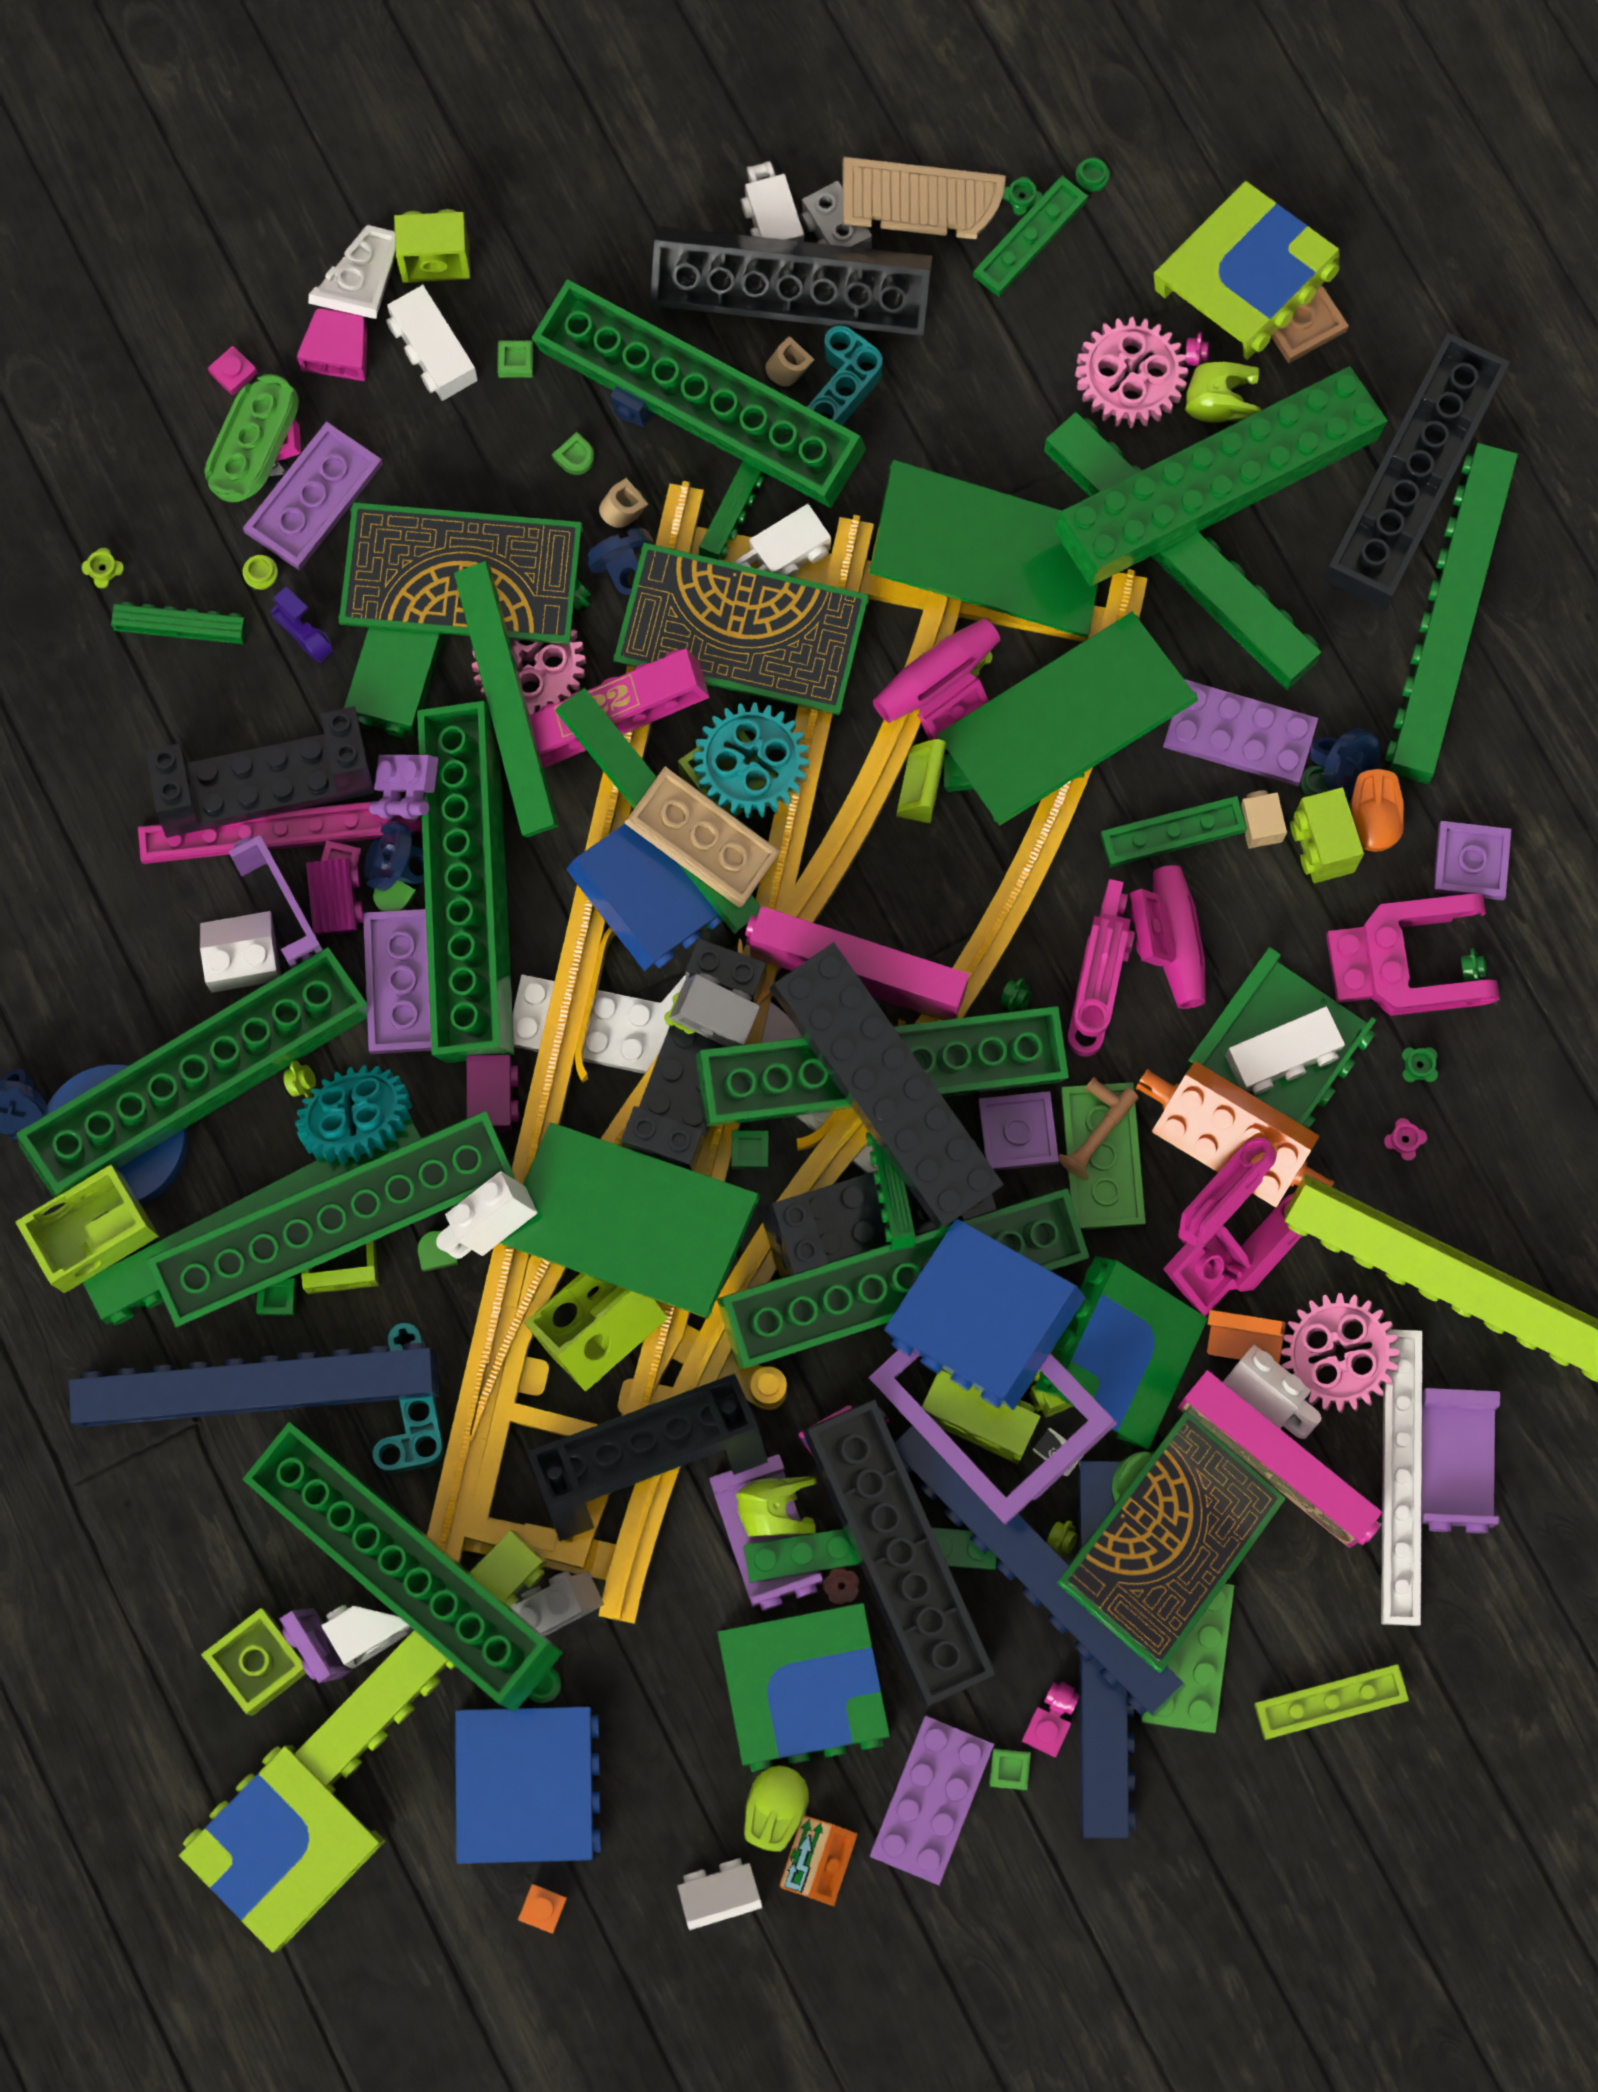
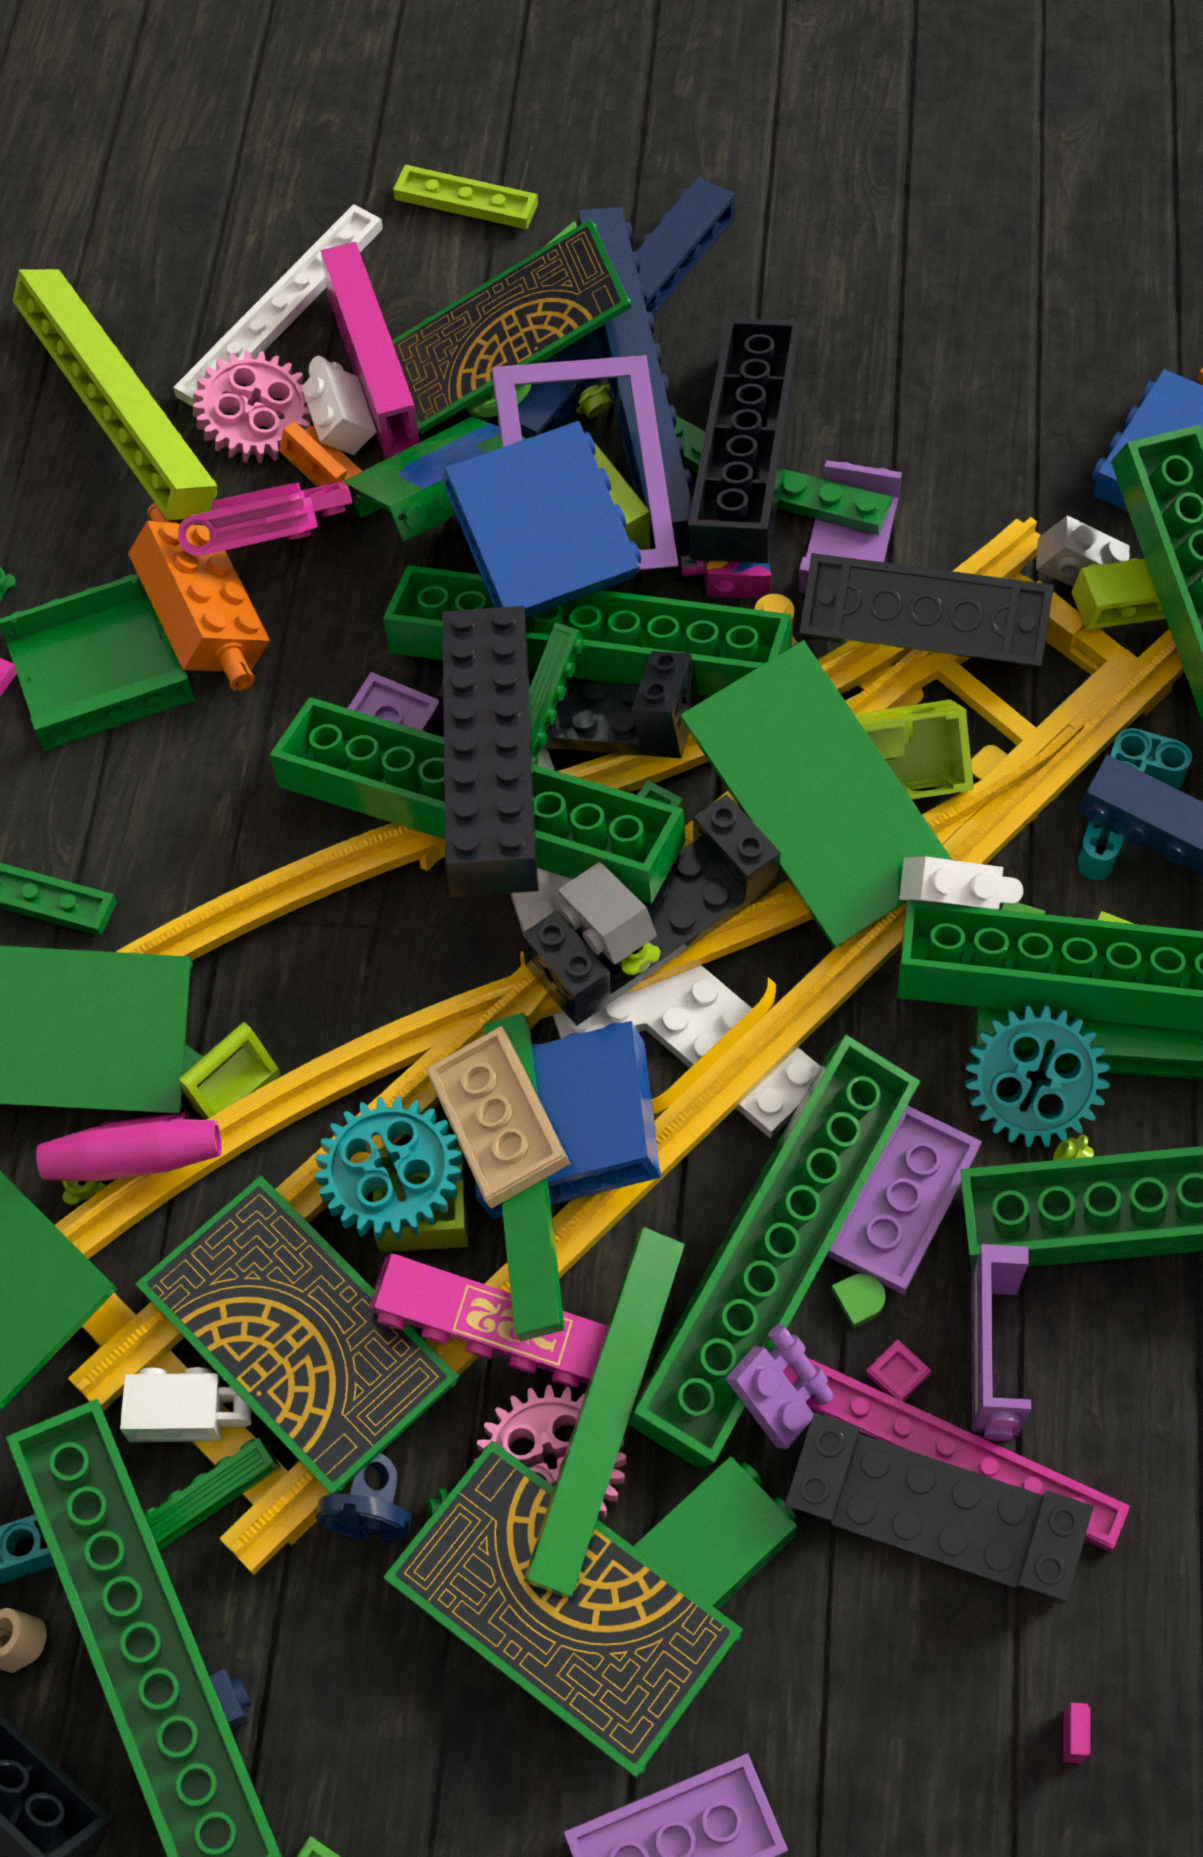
camera: 145 degrees left, 15 degrees down
green piece [111,602,247,645] -> none
white slope [200,911,281,993] -> none
lime plate [243,555,278,590] -> none
dark purple piece [270,587,333,664] -> none
magenta brick [306,858,364,936] -> none
dark blue tile [364,821,424,891] -> none
magenta brick [467,1055,519,1133] -> none
green plate [528,1668,561,1703] -> none
bright green tile [552,432,594,475] -> none
tan plate [599,478,648,528] -> none
white slope [677,1858,763,1930] -> none
green panel [718,1603,890,1772] -> none
lime helmet [735,1476,817,1537] -> none
lime helmet [744,1766,809,1852] -> none
dark pink brick [745,906,969,1020] -> none
panel [780,1816,858,1906] -> none
clear red plate [823,1568,859,1604] -> none
medium lavender plate [869,1716,994,1885] -> none
bright green tile [989,1749,1031,1791] -> none
green plate [1001,978,1031,1012] -> none
dark pink plate [1021,1682,1080,1758] -> none
medium nougat piece [1058,1077,1138,1180] -> none
bright green plate [1061,1082,1146,1230] -> none
dark pink plate [1067,879,1135,1057] -> none
dark pink plate [1129,865,1206,1009] -> none
white brick [1225,1006,1345,1095] -> none
dark pink plate [1384,1118,1427,1161] -> none
medium lavender panel [1421,1388,1500,1534] -> none
none -> dark pink tile [1063,1702,1090,1764]

